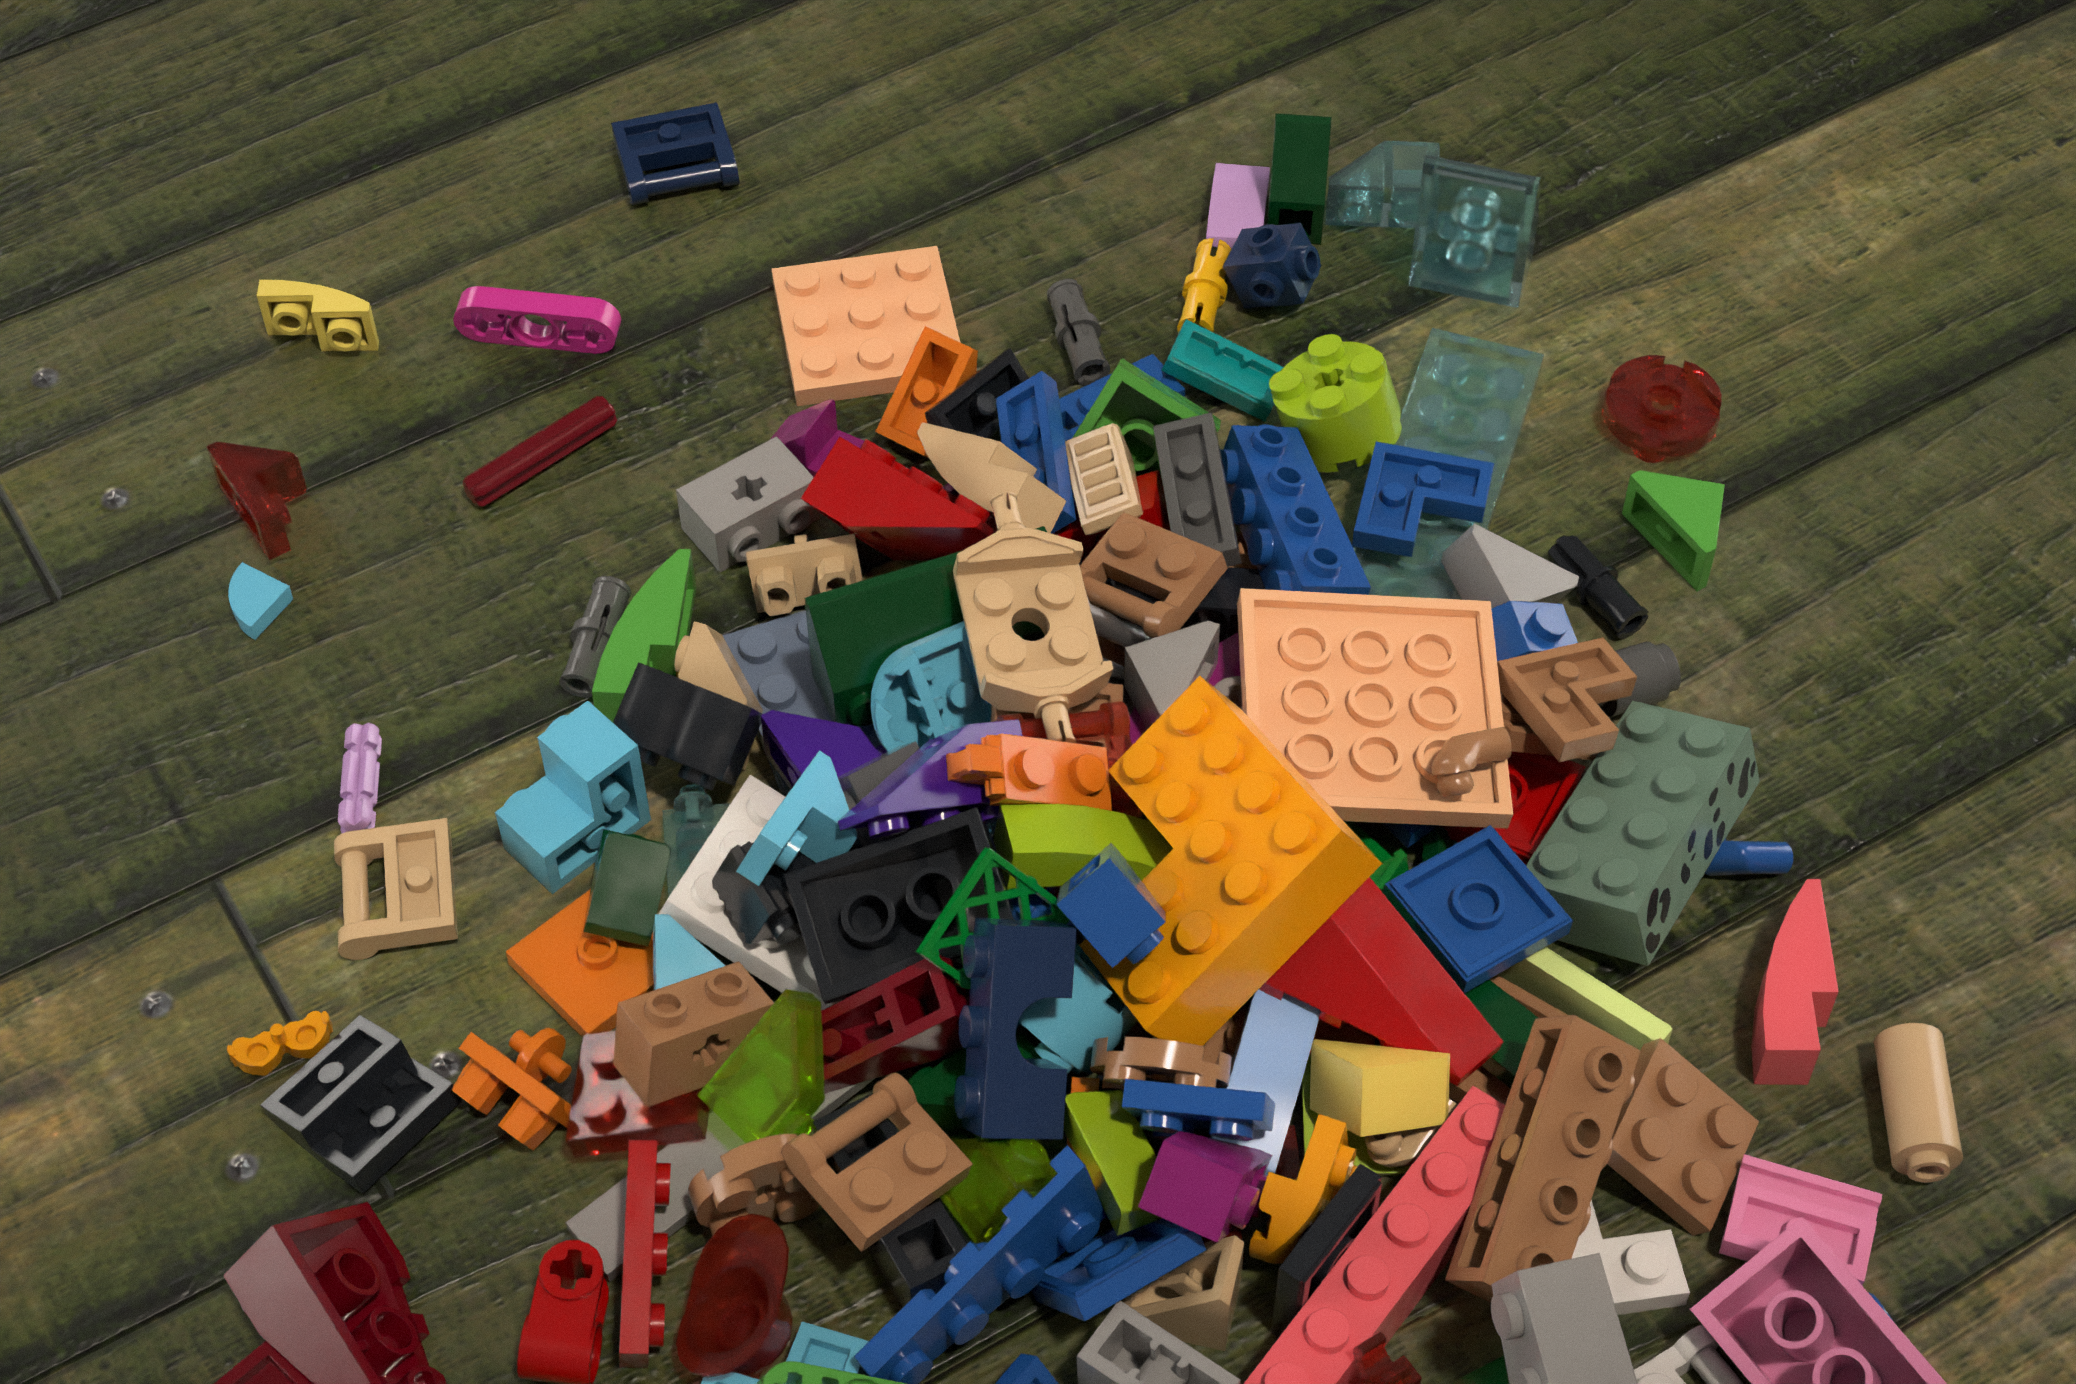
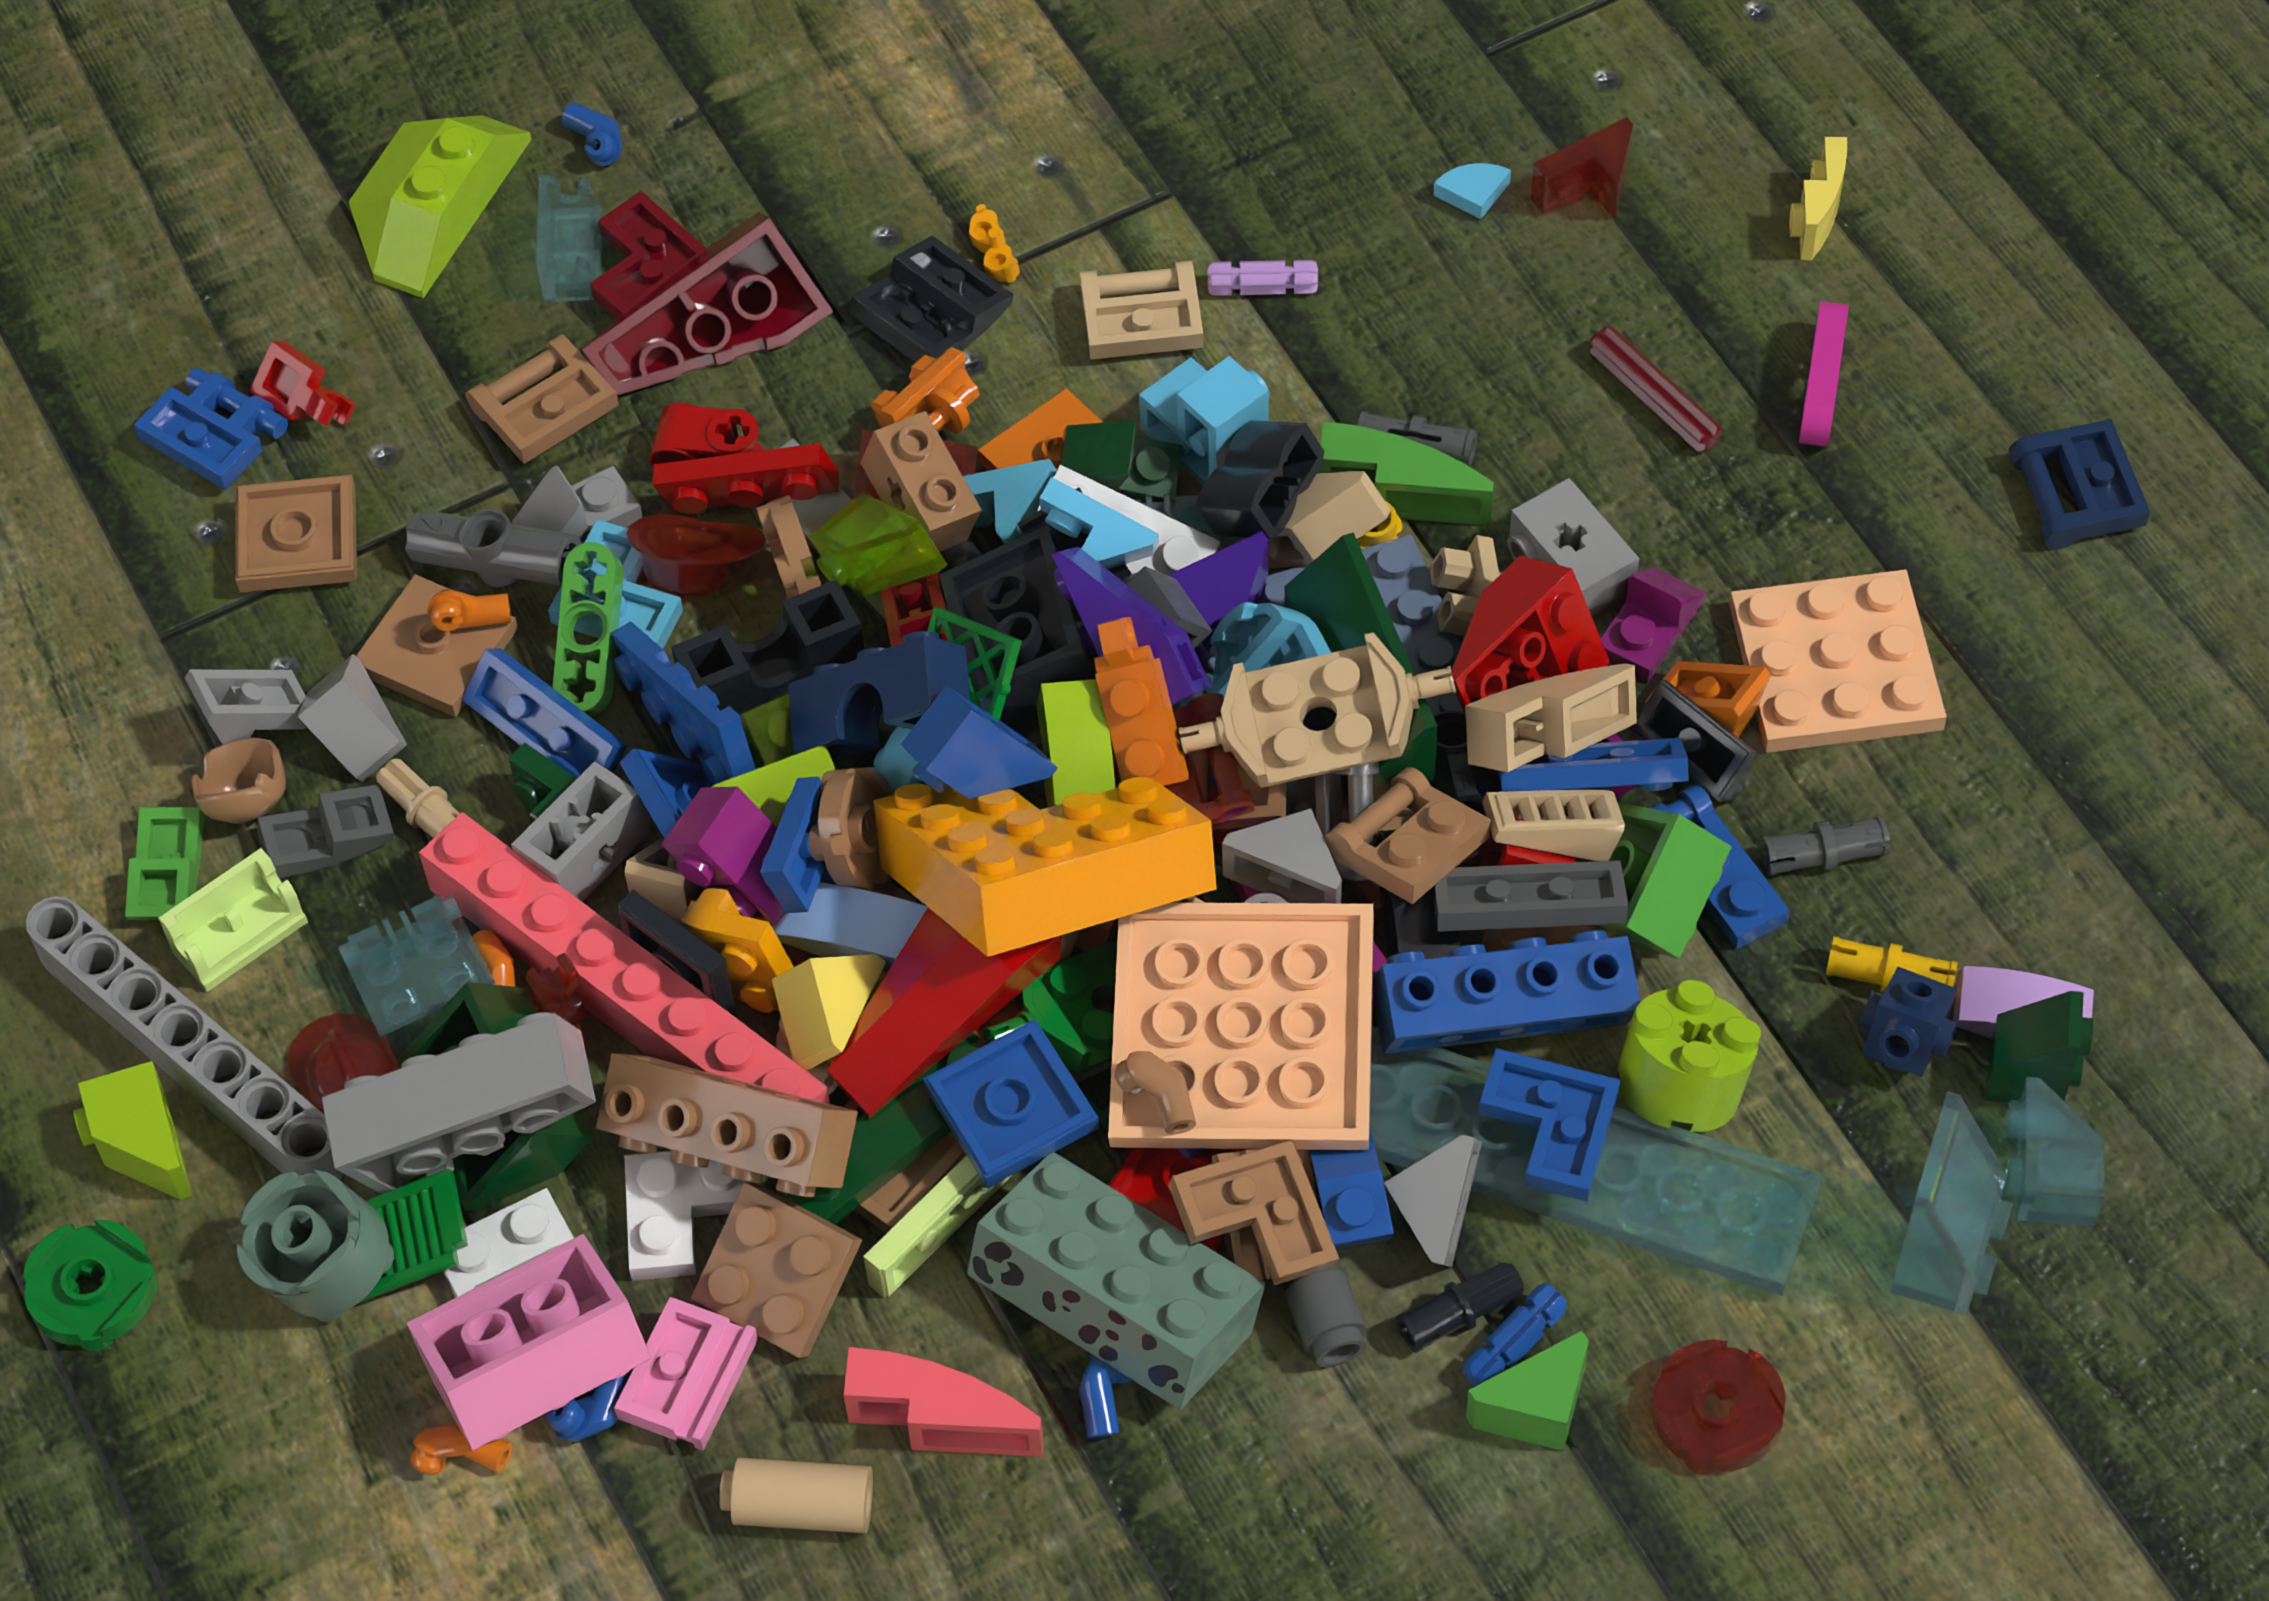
camera: 95 degrees right, 5 degrees up
medium nougat plate [782,1073,973,1252] -> none
teal plate [1161,319,1284,421] -> none
none -> blue axle [1463,1283,1567,1386]

